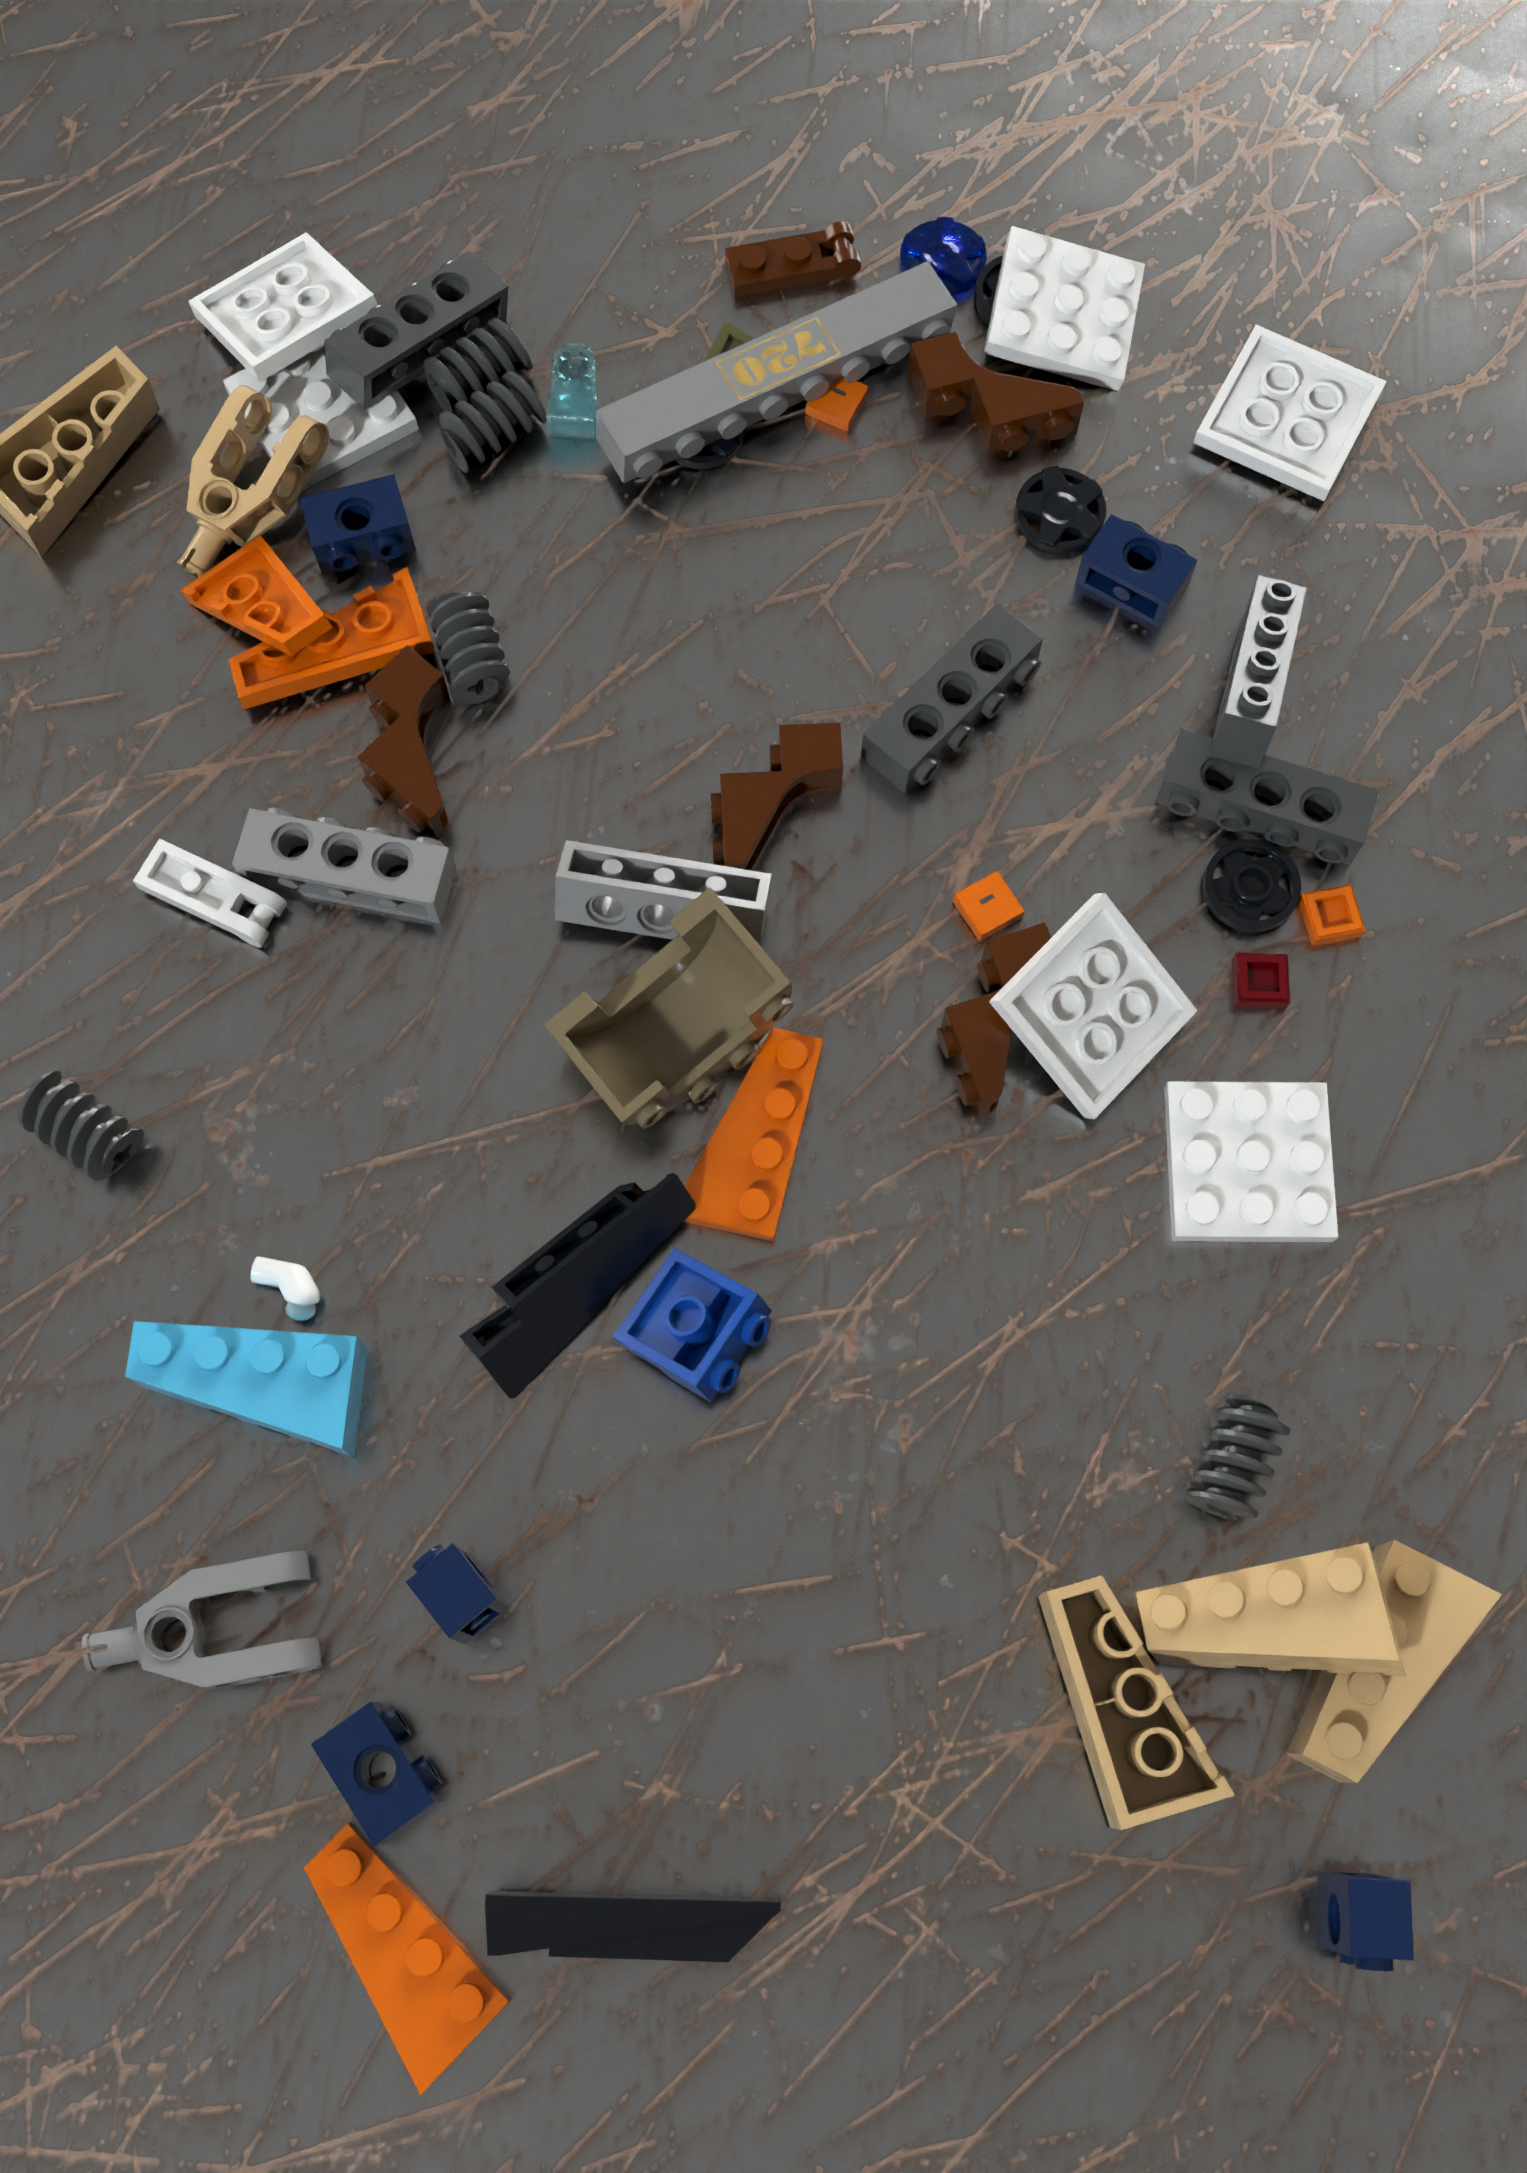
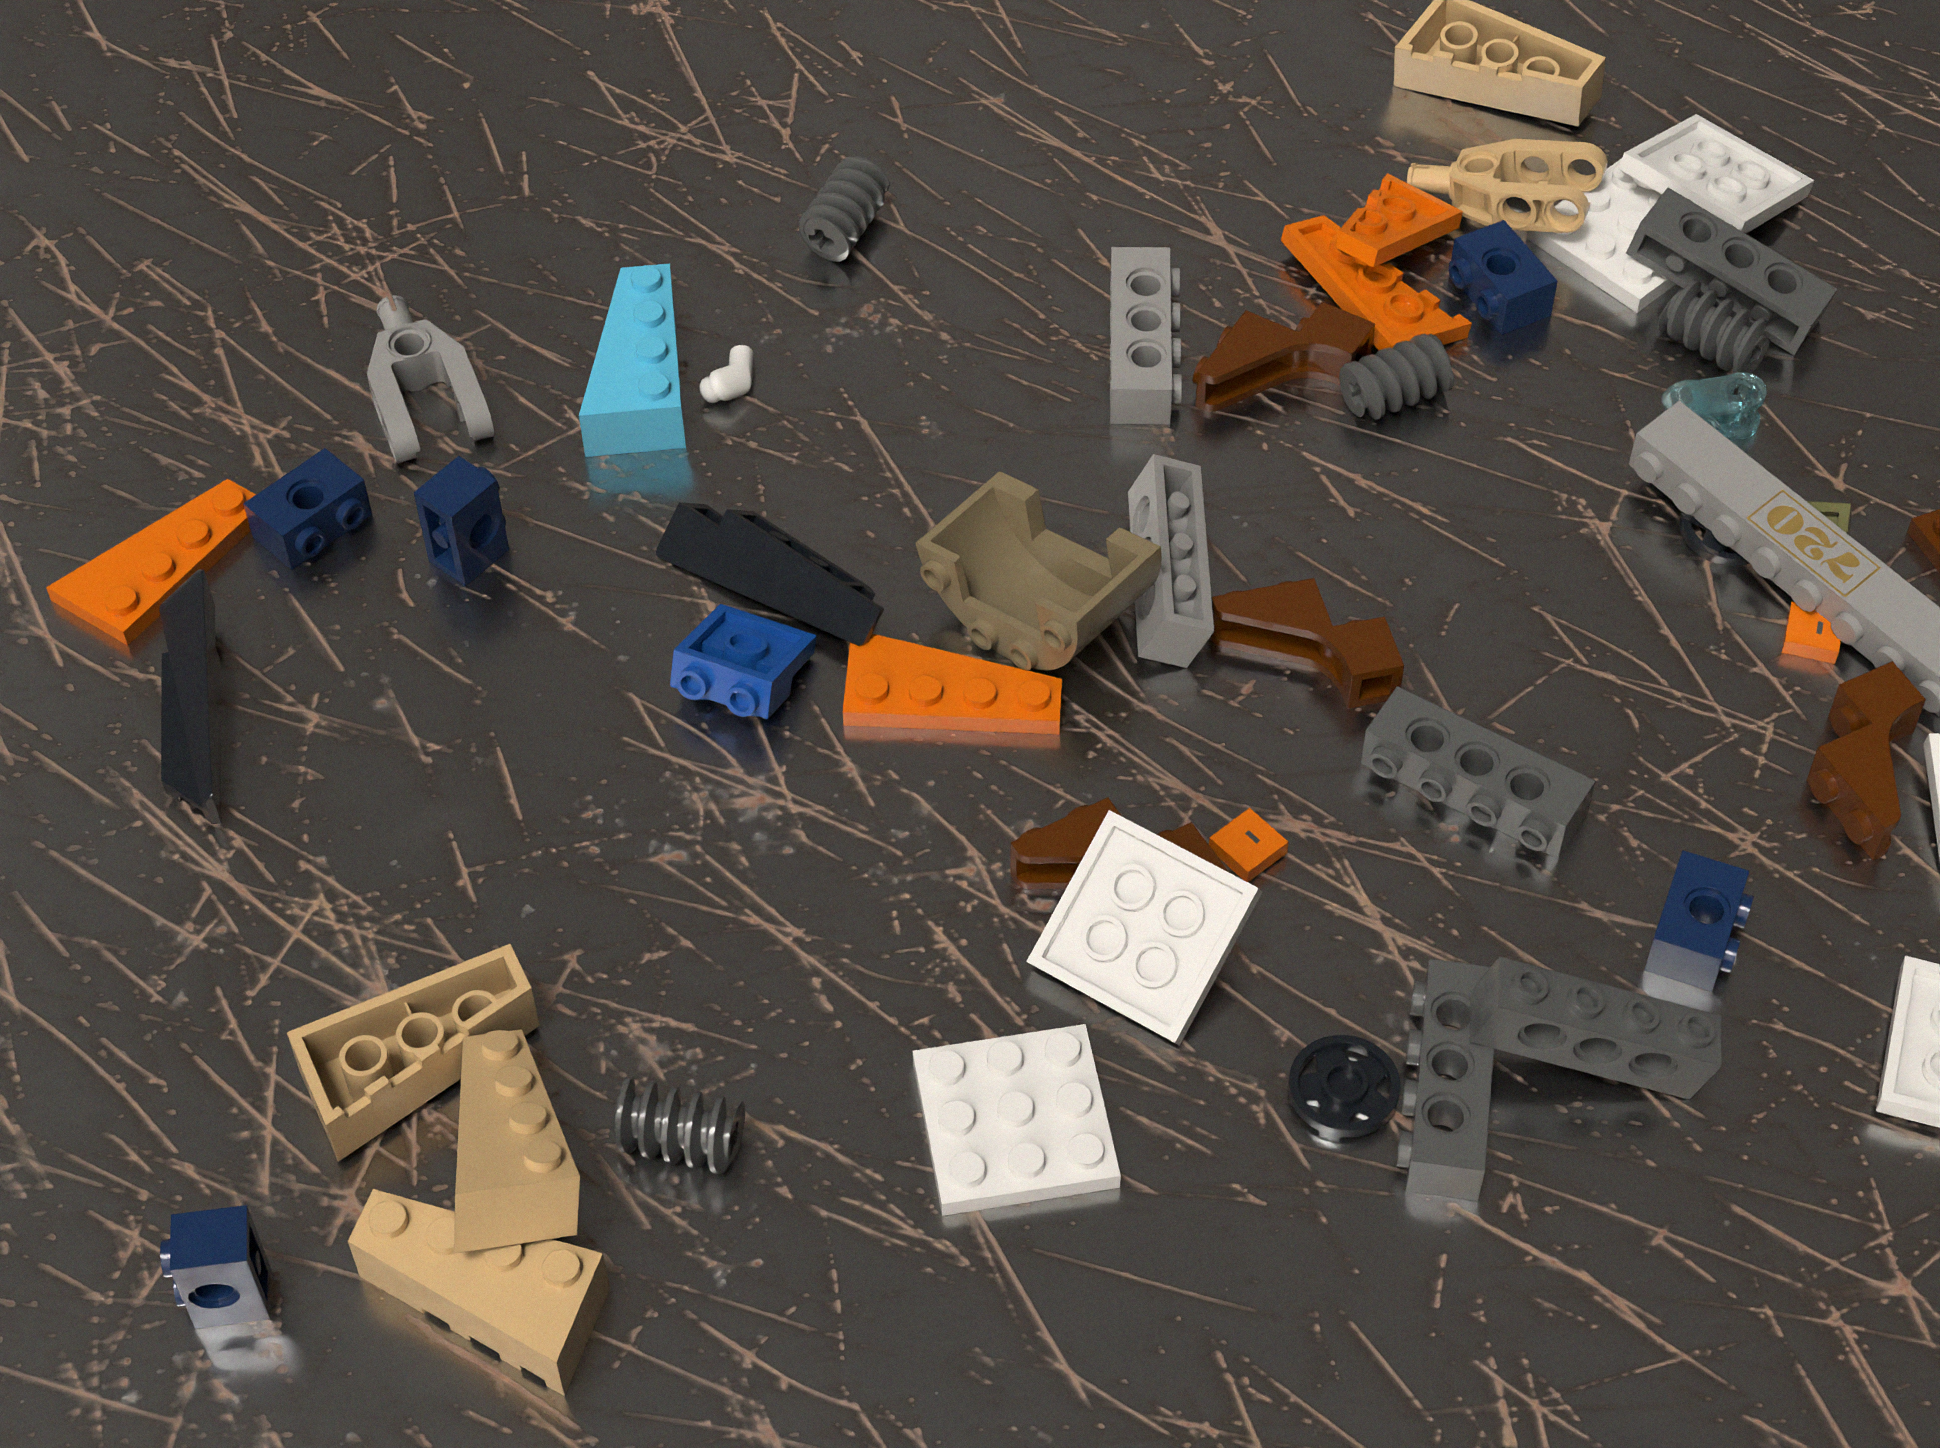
camera: 80 degrees right, 20 degrees down
white plate [133,838,287,948] -> none
dark grey piece [438,371,547,473] -> none
black wheel [1015,466,1106,554] -> none
dark red tile [1232,953,1290,1009] -> none
orange tile [1298,884,1366,947] -> none

